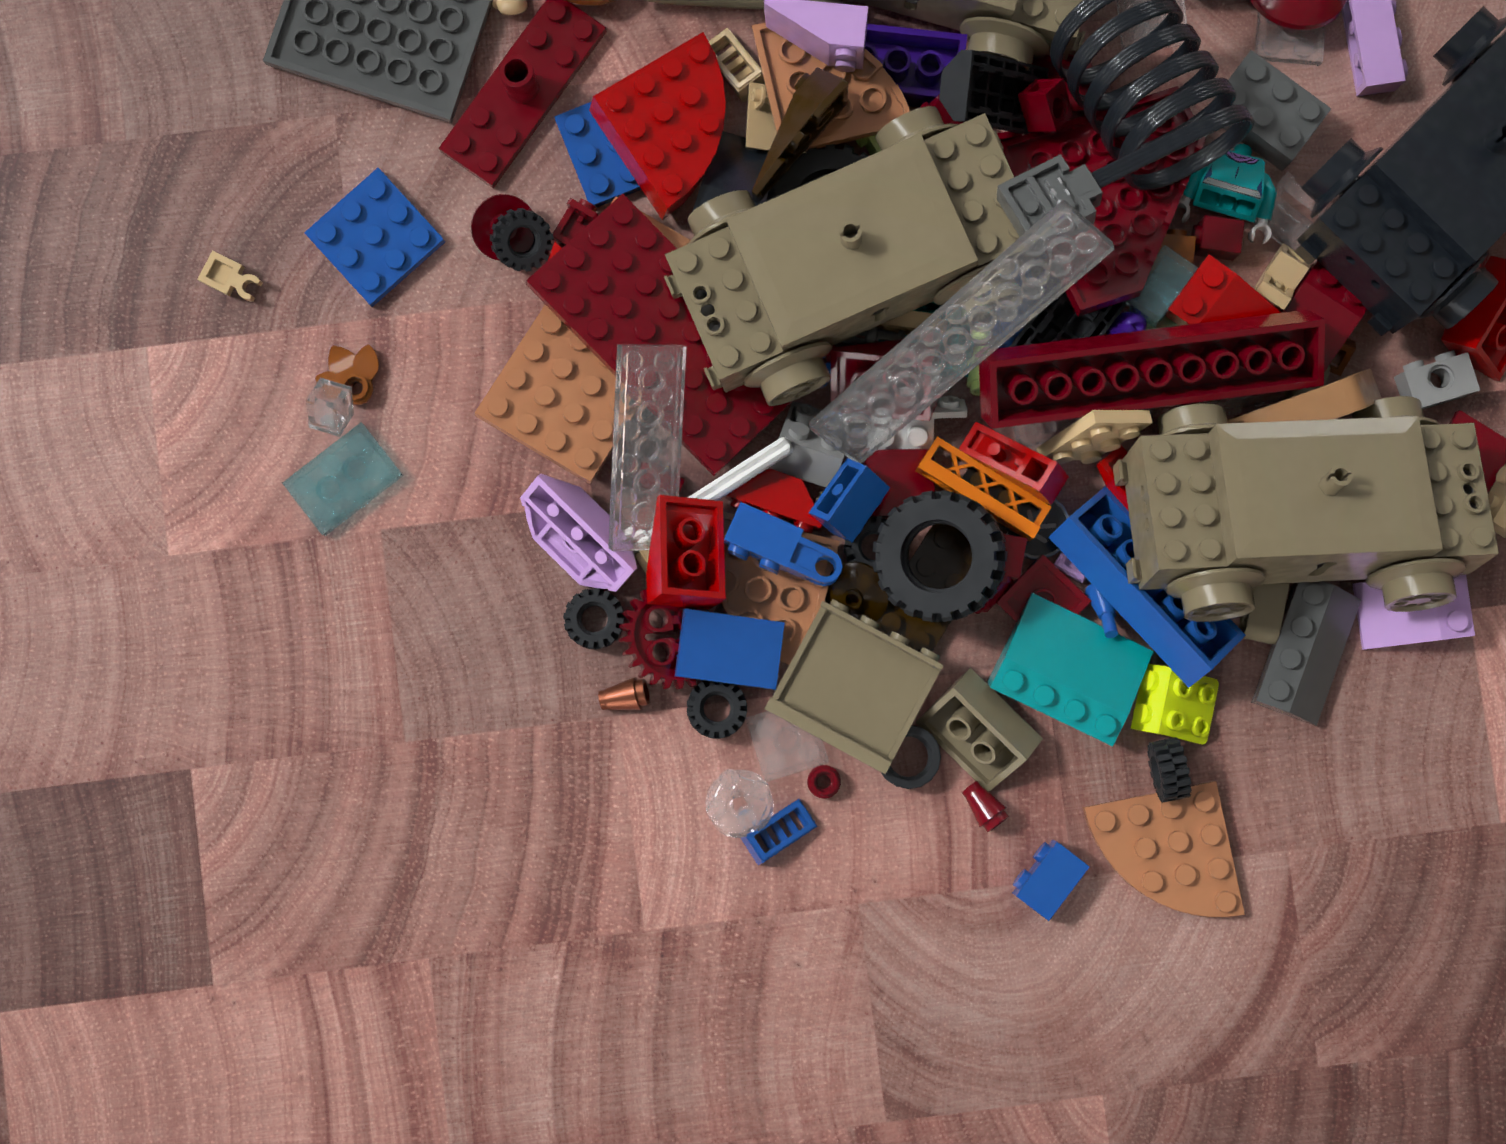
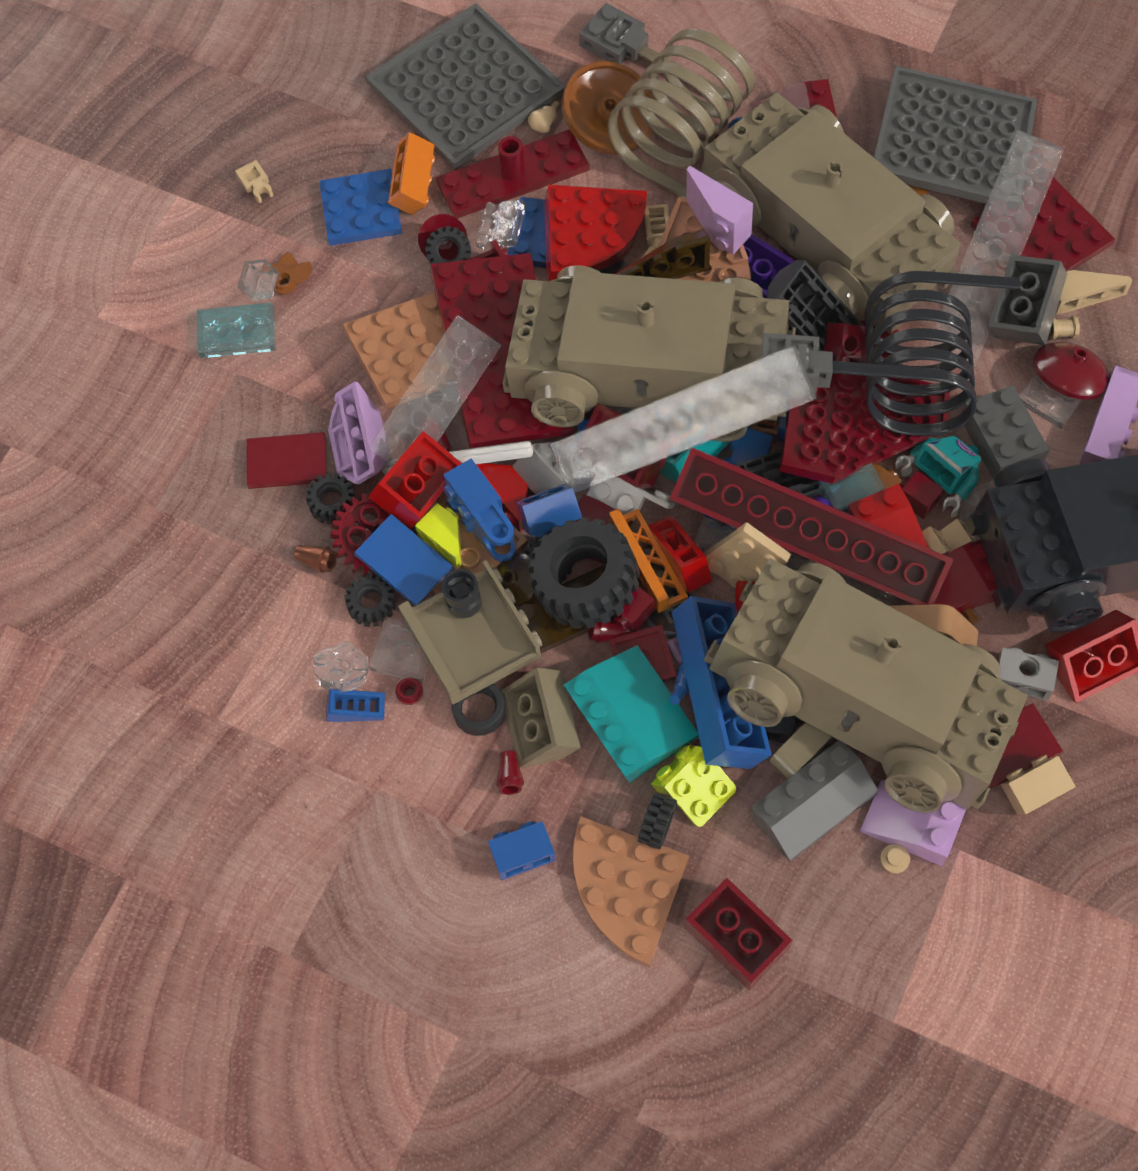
camera: 35 degrees right, 20 degrees down
none -> dark red tile [247,432,327,489]
none -> orange brick [388,132,435,215]
none -> neon yellow slope [415,503,462,568]
none -> black wheel [441,569,482,619]
none -> clear plate [476,199,526,249]
none -> dark red brick [684,878,793,990]
none -> tan plate [880,844,910,874]

